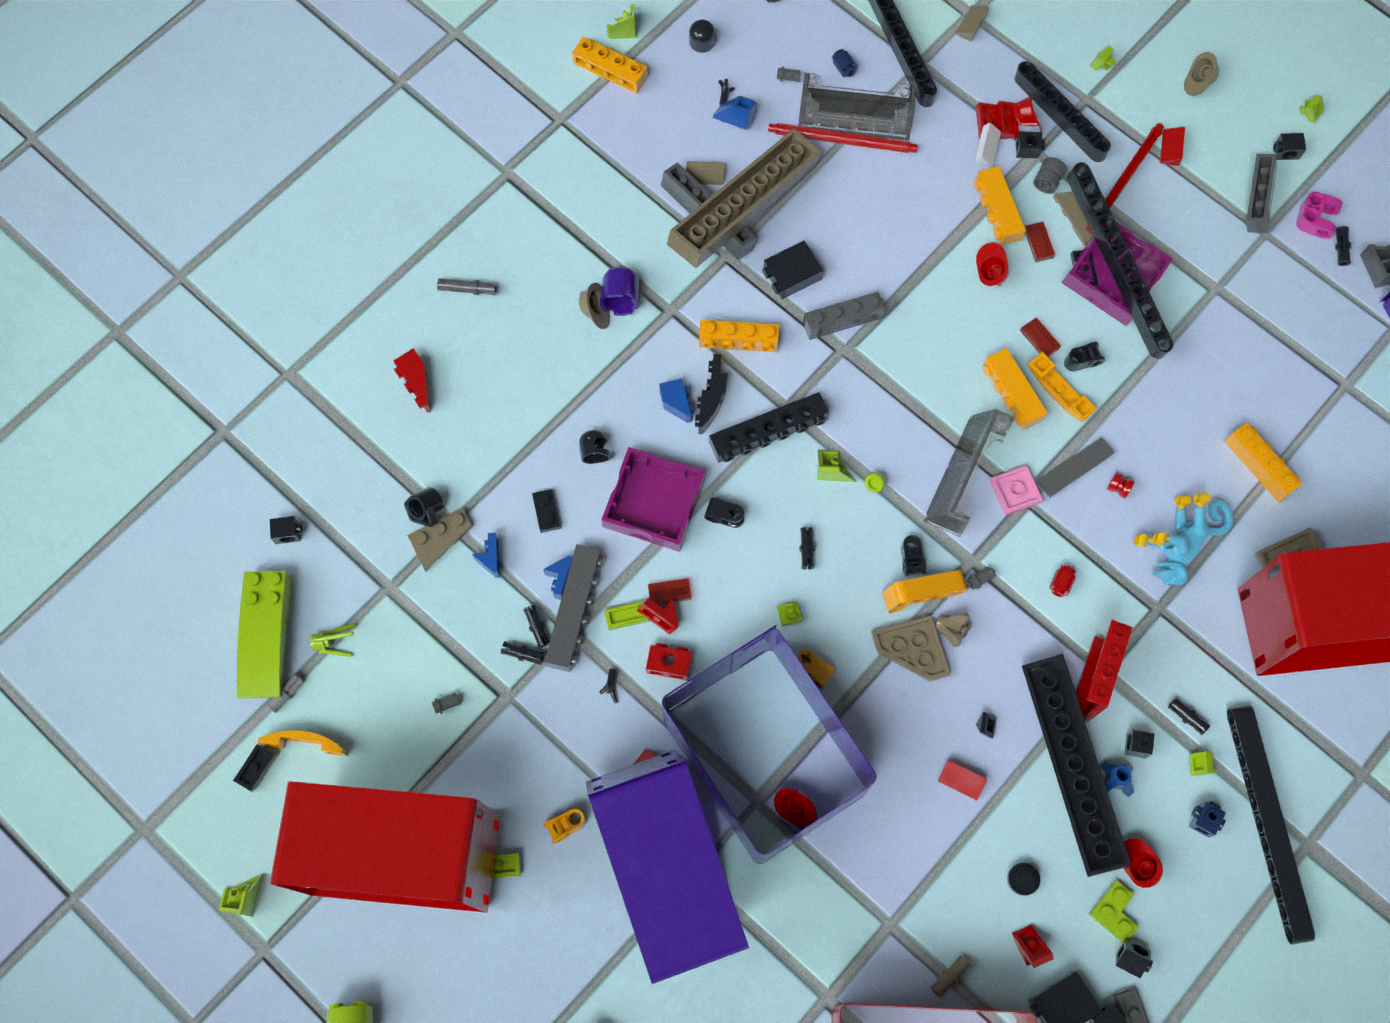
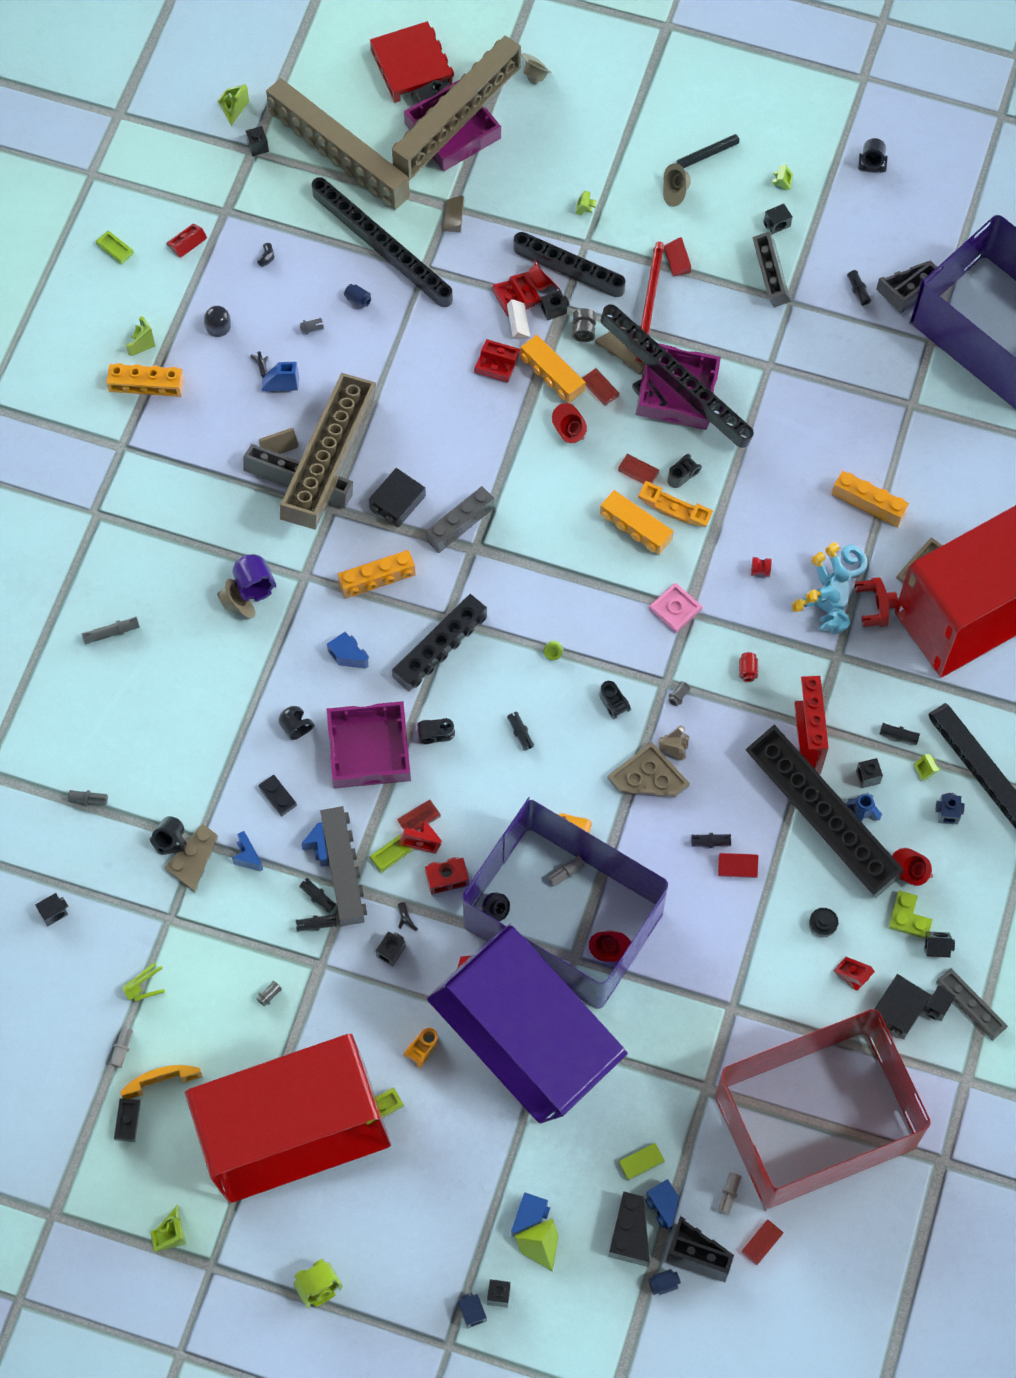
camera: 25 degrees left, 5 degrees down
lime slope [237,571,292,699] -> none
red slope [393,348,431,413] -> none
black slope [695,354,728,434] -> none
red piece [768,123,918,153] -> none
lime tile [776,601,802,627] -> none
clear windscreen [798,73,915,141] -> none
lime slope [817,450,856,482] -> none
light orange beam [882,570,968,613] -> none
windscreen [923,409,1015,537] -> none
dark tan pin [930,955,971,998] -> none
black slope [976,712,996,739] -> none
dark grey tile [1037,438,1114,498] -> none
dark pink piece [1296,192,1343,239] -> none
none -> dark grey axle [68,790,108,806]
none -> black brick [376,931,406,966]
none -> red slope [474,339,521,383]
none -> black plate [482,892,510,922]
none -> light grey axle [548,855,585,886]
none -> black axle [676,134,740,168]
none -> black pin [691,832,731,848]
none -> red connector [854,577,898,628]

